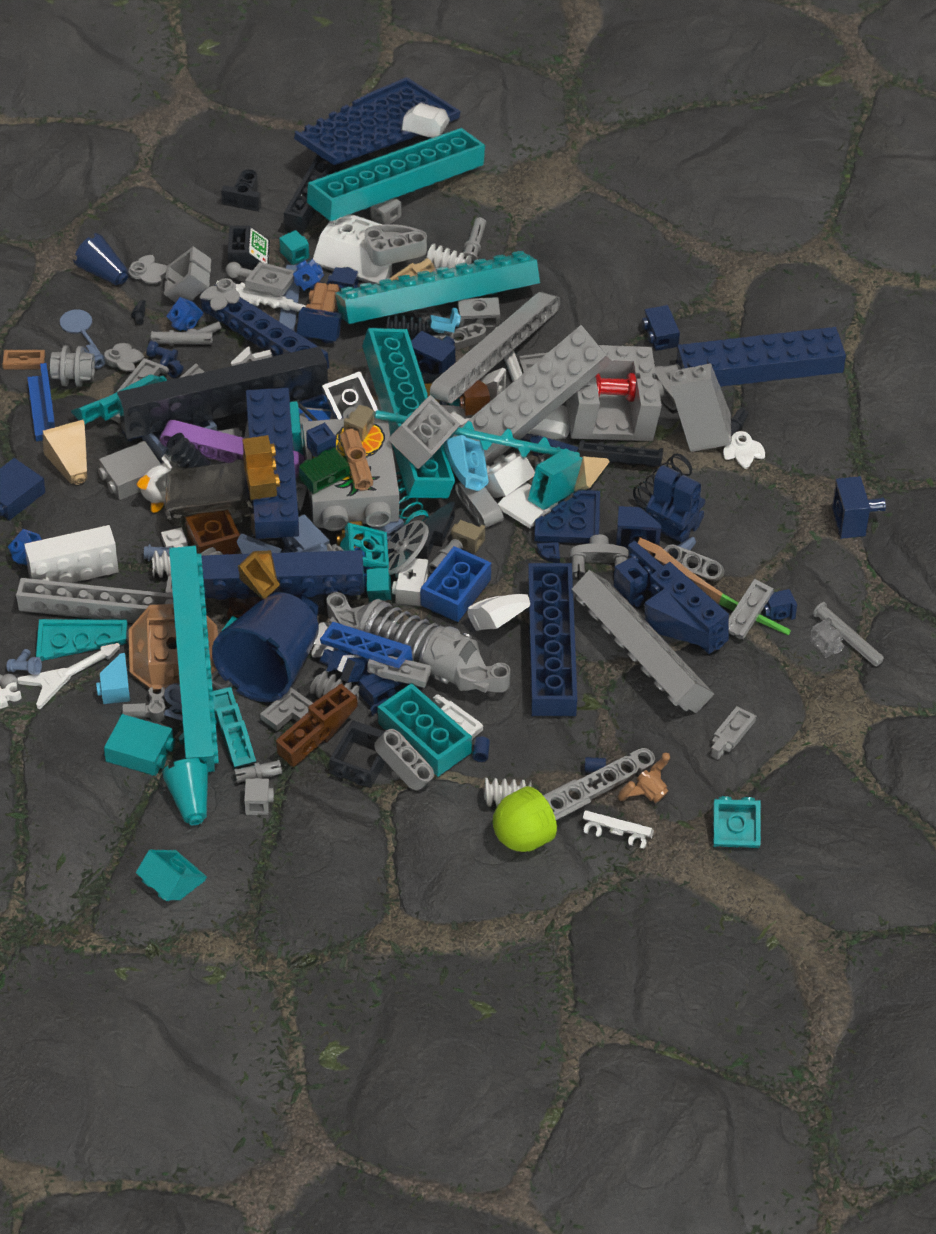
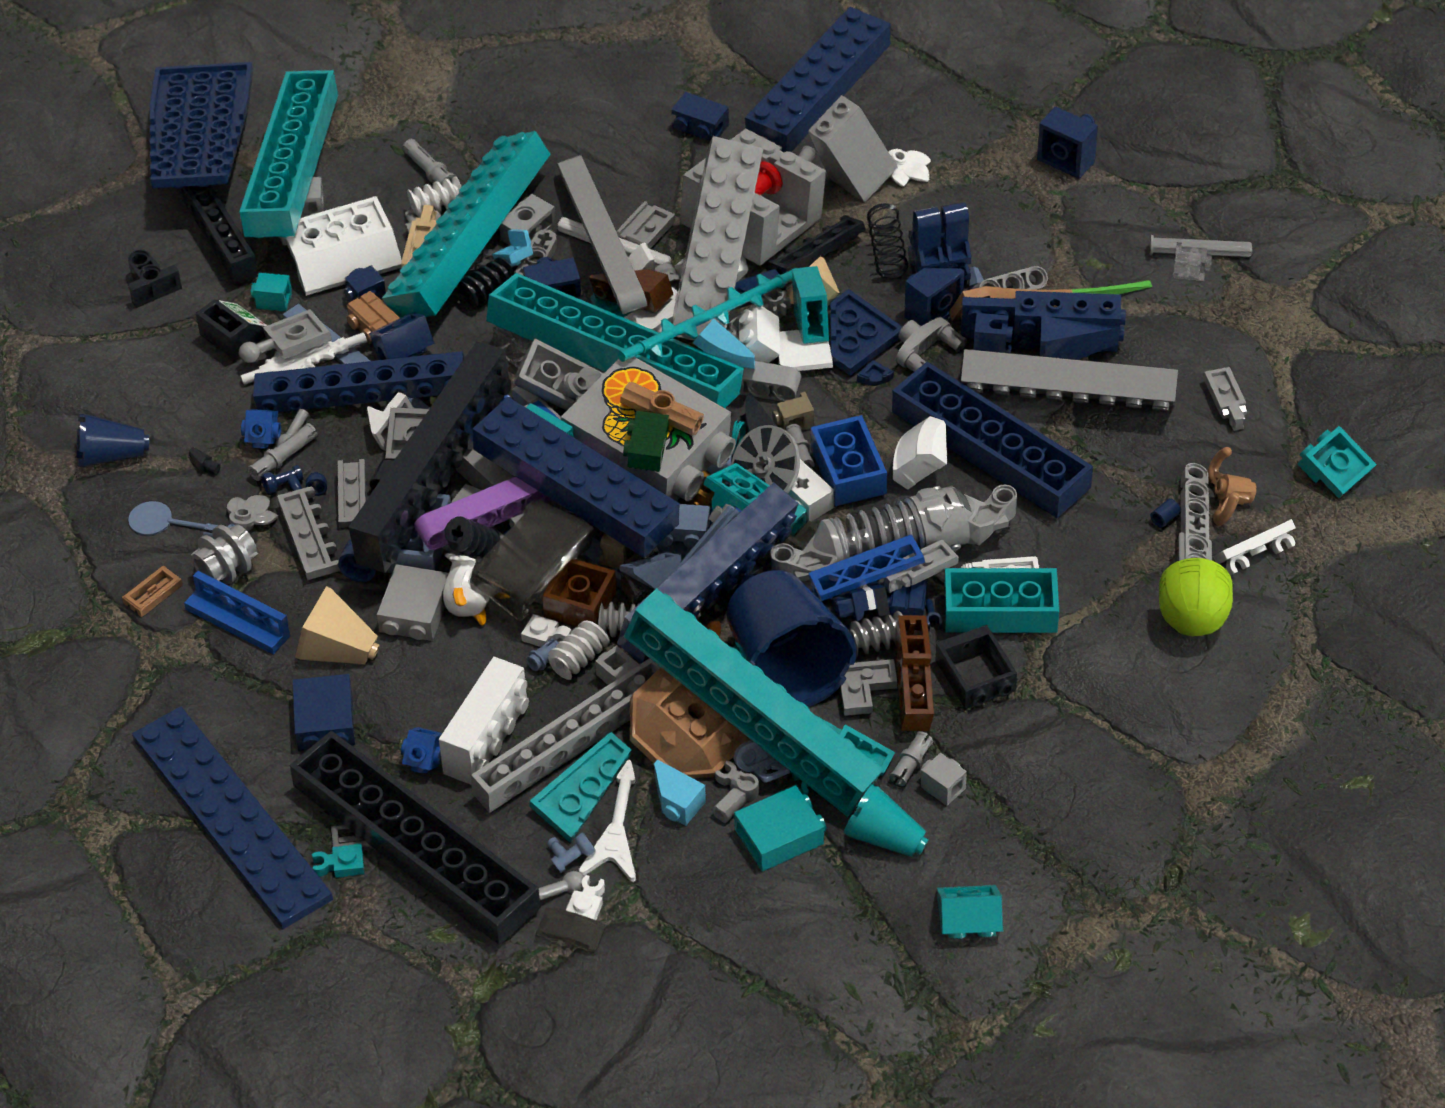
camera: 45 degrees left, 0 degrees up
teal wedge [71,374,168,424] -> none
light grey plate [129,255,167,284] -> none
light grey piece [164,246,211,302] -> none
light grey plate [200,278,240,310] -> none
pearl gold slope [238,550,280,599] -> none
pearl gold brick [242,435,280,500] -> none
blue brick [293,259,324,290] -> none
dark blue brick [306,422,336,457] -> none
dark tan brick [344,404,375,442] -> none
light grey beam [365,224,427,266] -> none
light grey beam [375,729,434,790] -> none
light grey slope [388,395,461,469] -> none
white slope [402,103,450,138] -> none
dark blue hinge [473,736,490,762] -> none
white piece [484,778,532,807] -> none
light grey hinge [729,579,774,639] -> none
dark blue brick [762,589,797,621] -> none

